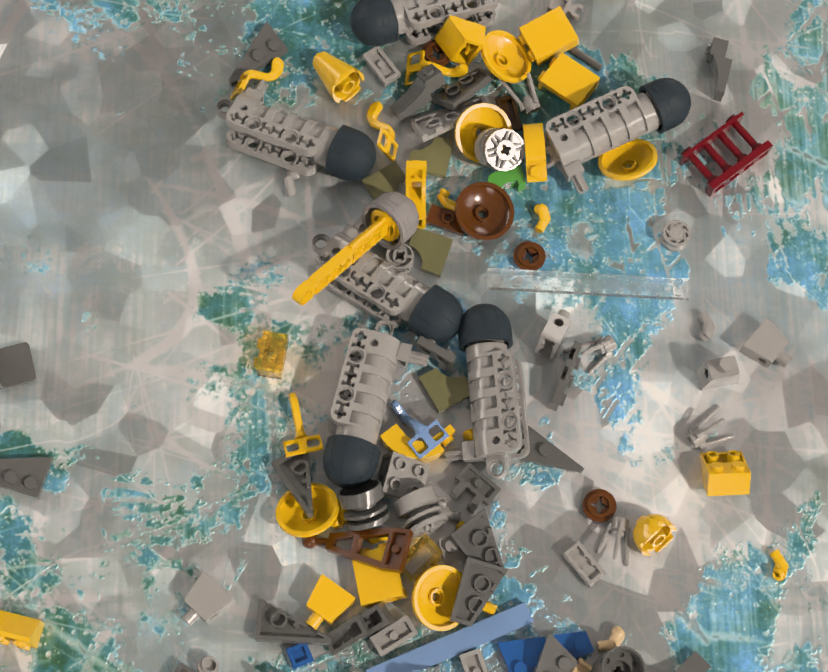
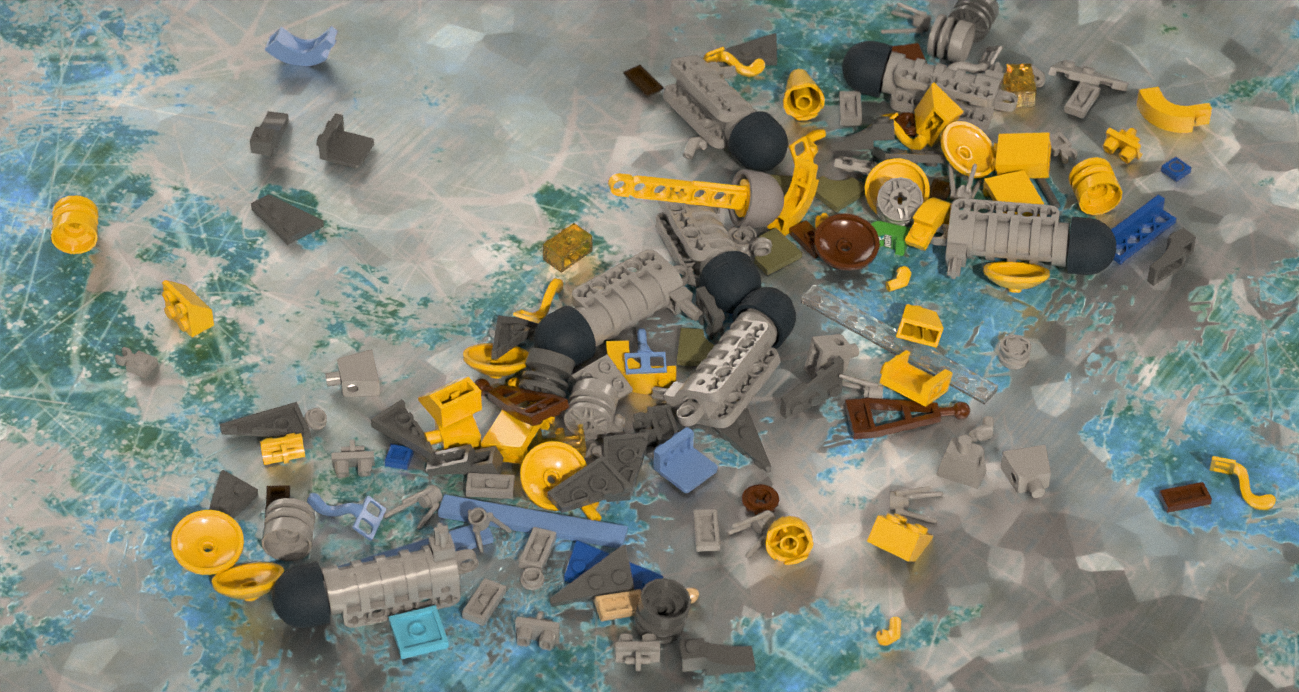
camera: 40 degrees right, 25 degrees down
reddish brown gear [513,241,546,273] -> none
dark red fence [679,112,773,197] -> none
none -> yellow slope [418,377,482,429]
none -> dark brown tile [623,64,664,98]
none -> medium blue bracket [654,427,718,493]
none -> light grey plate [750,237,772,256]
none -> reddish brown plate [845,398,970,440]
none -> yellow panel [879,350,953,407]
none -> yellow torso [896,304,944,348]
none -> yellow wheel [1068,157,1123,215]
none -> blue fence [1111,194,1177,264]

